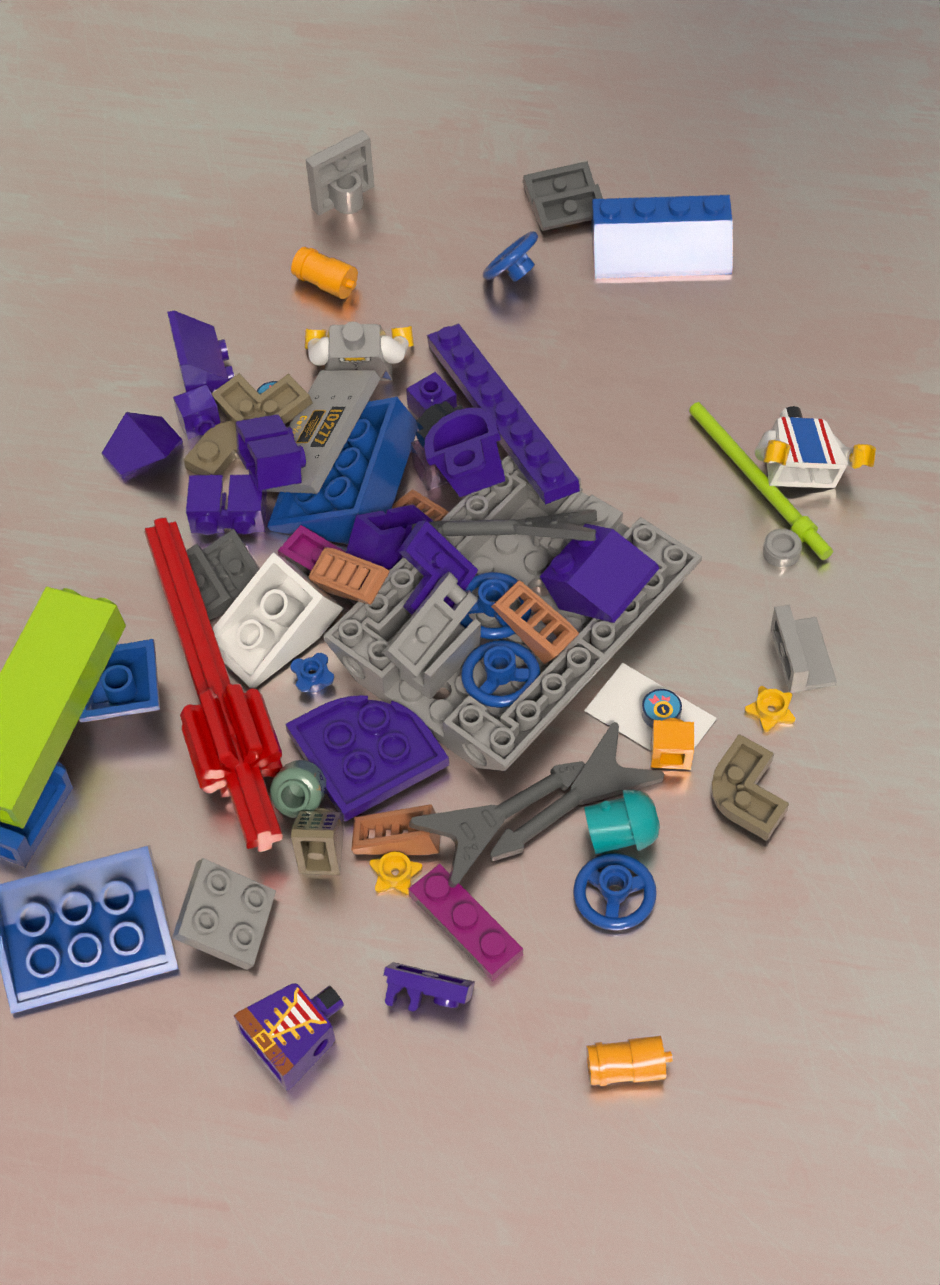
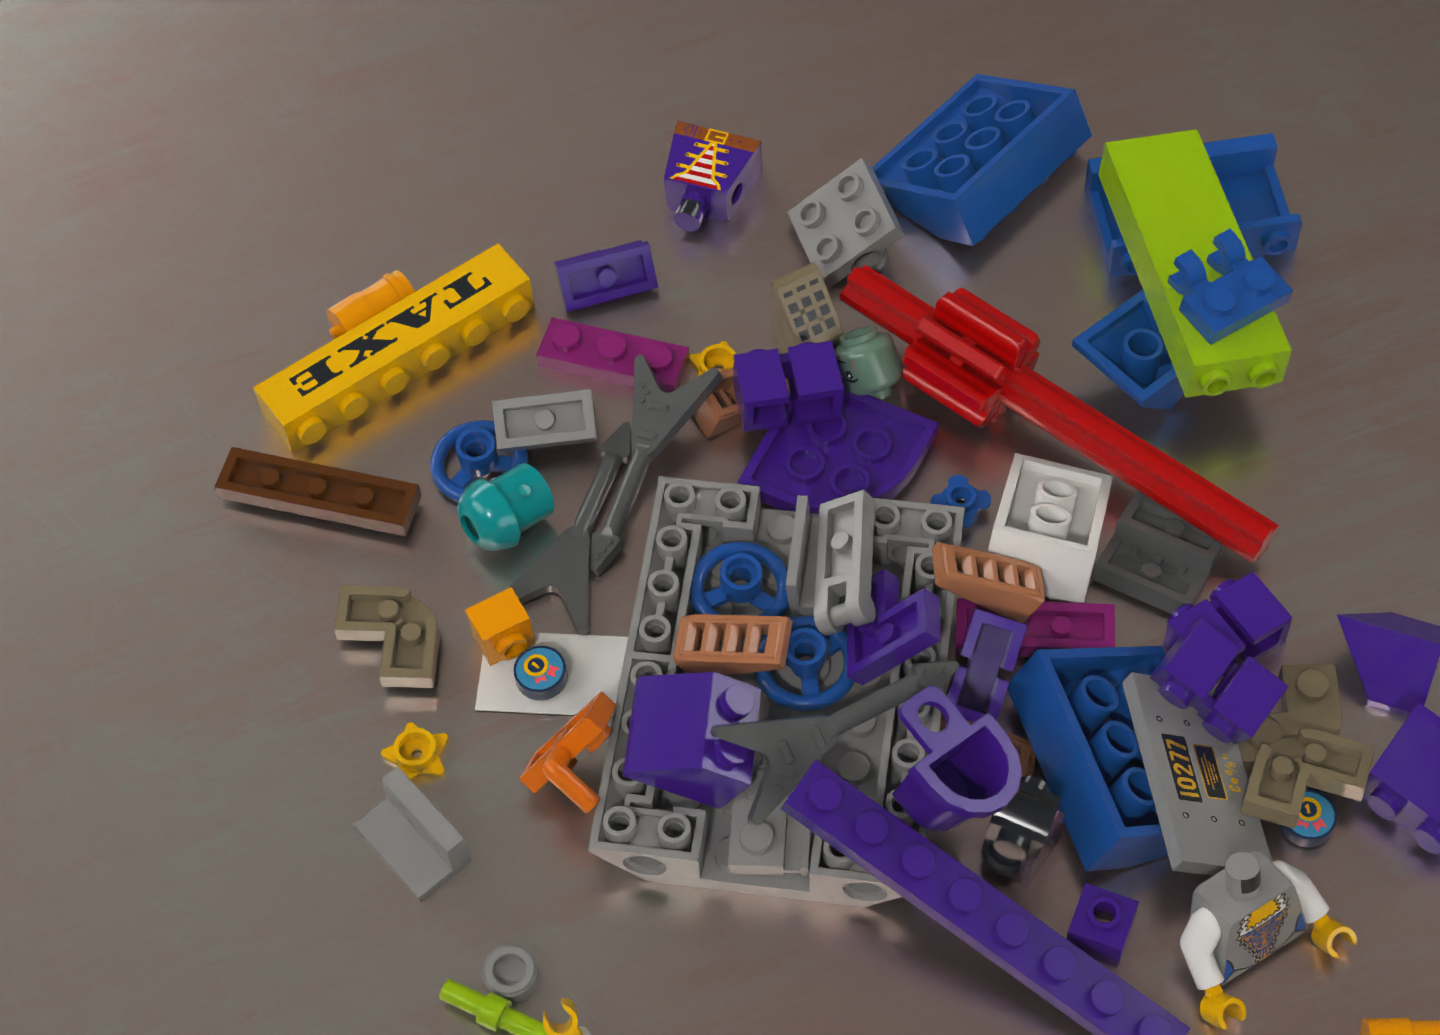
camera: 150 degrees right, 0 degrees up
dark purple plate [173,385,221,440] -> none
none -> reddish brown plate [214,447,422,536]
none -> yellow brick [253,243,535,453]
none -> light grey panel [492,389,597,453]
none -> orange plate [519,691,617,814]
none -> dark purple piece [733,341,844,432]
none -> blue plate [1167,228,1293,345]

